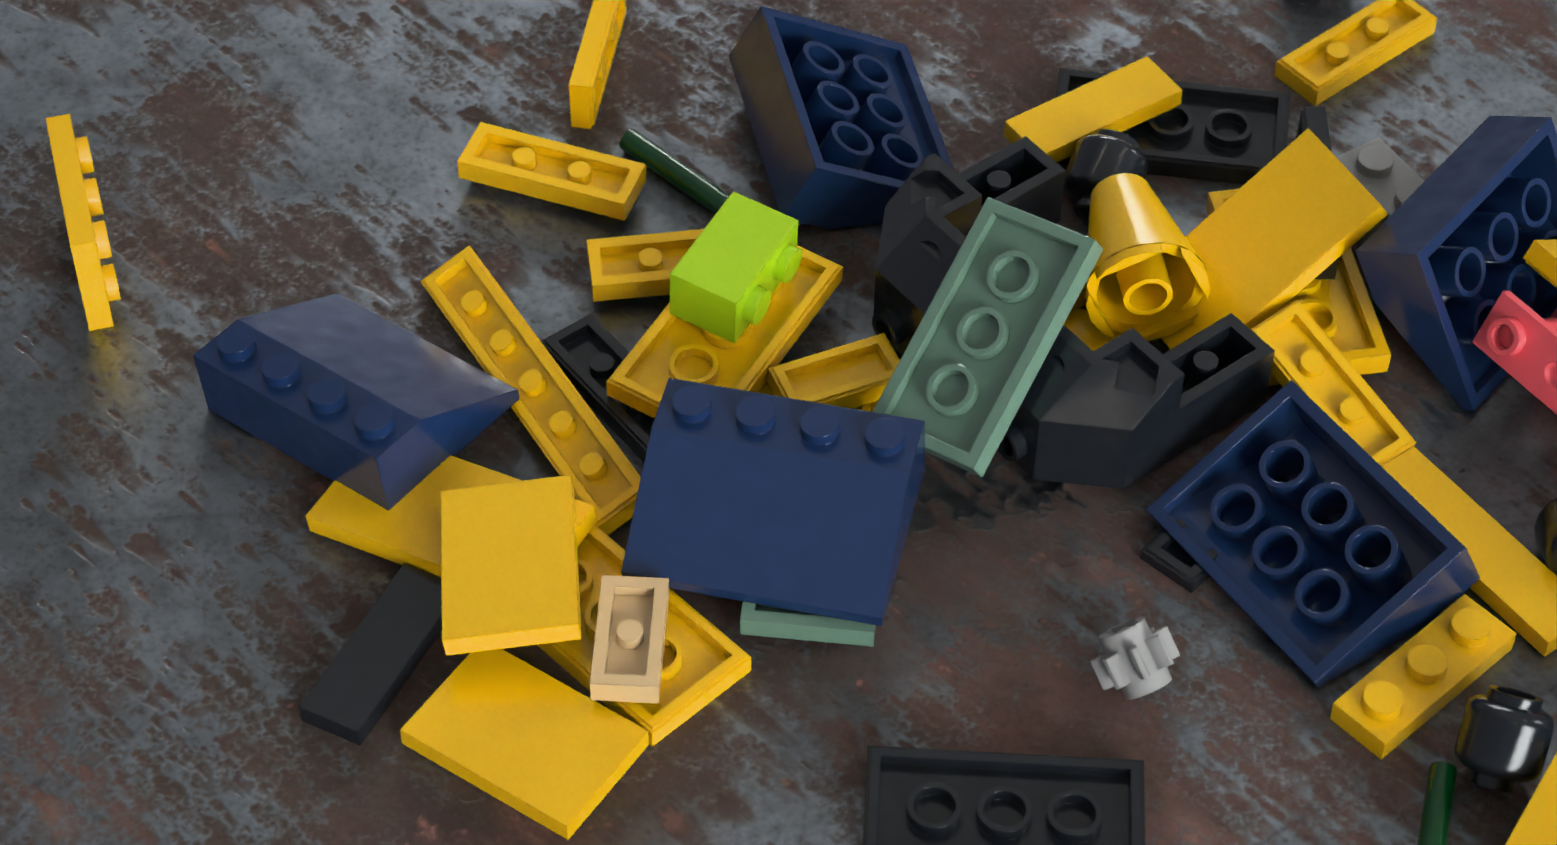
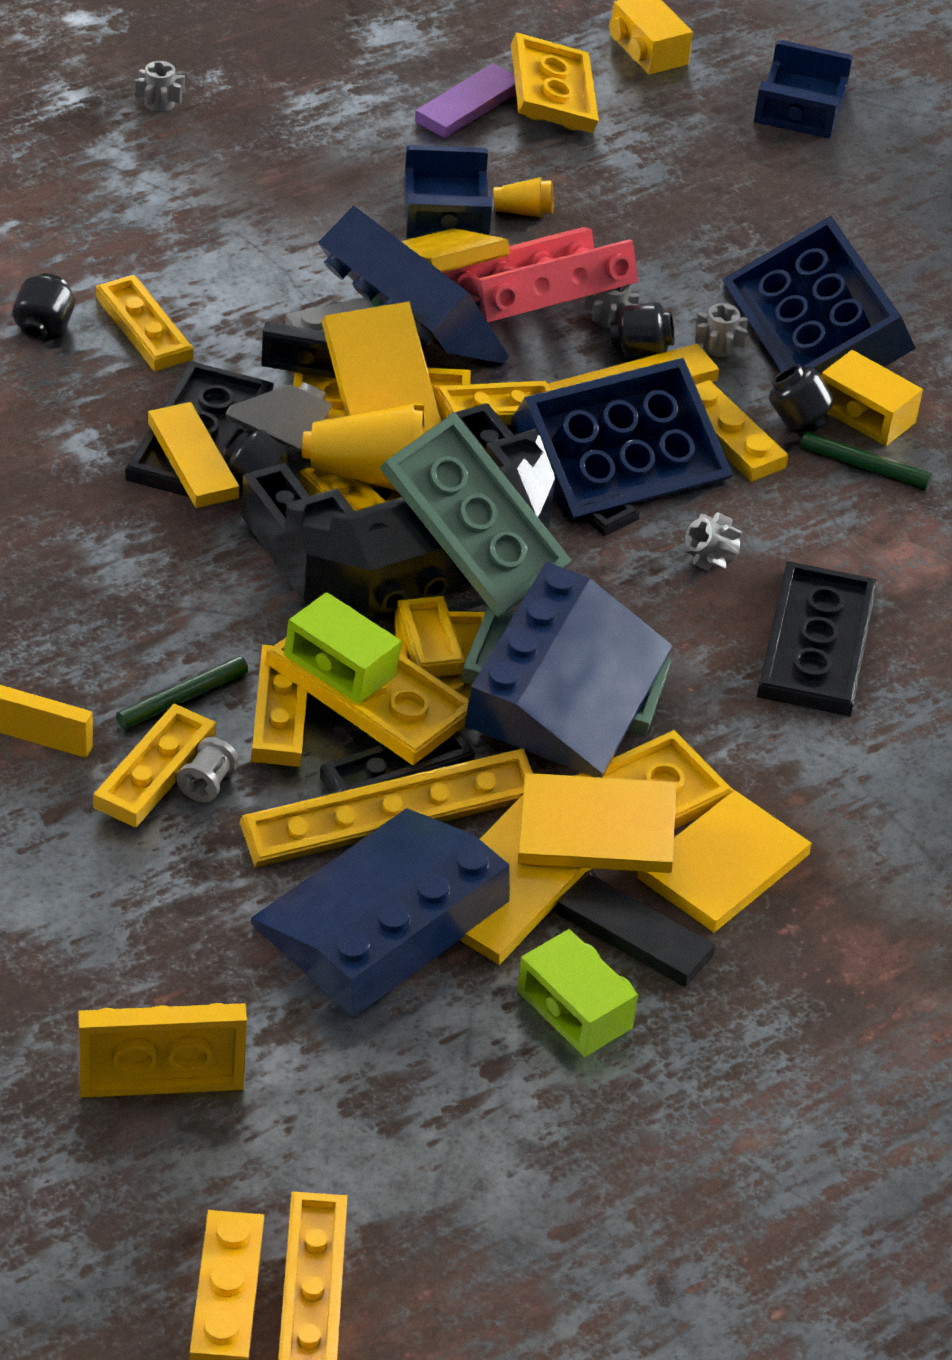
camera: 85 degrees left, 5 degrees down
tan plate [590,575,669,703] -> none
dark blue slope [728,6,955,230] -> none
none -> light grey bush [176,737,239,803]
none -> light grey slope [226,382,332,454]
none -> lime brick [517,929,638,1057]

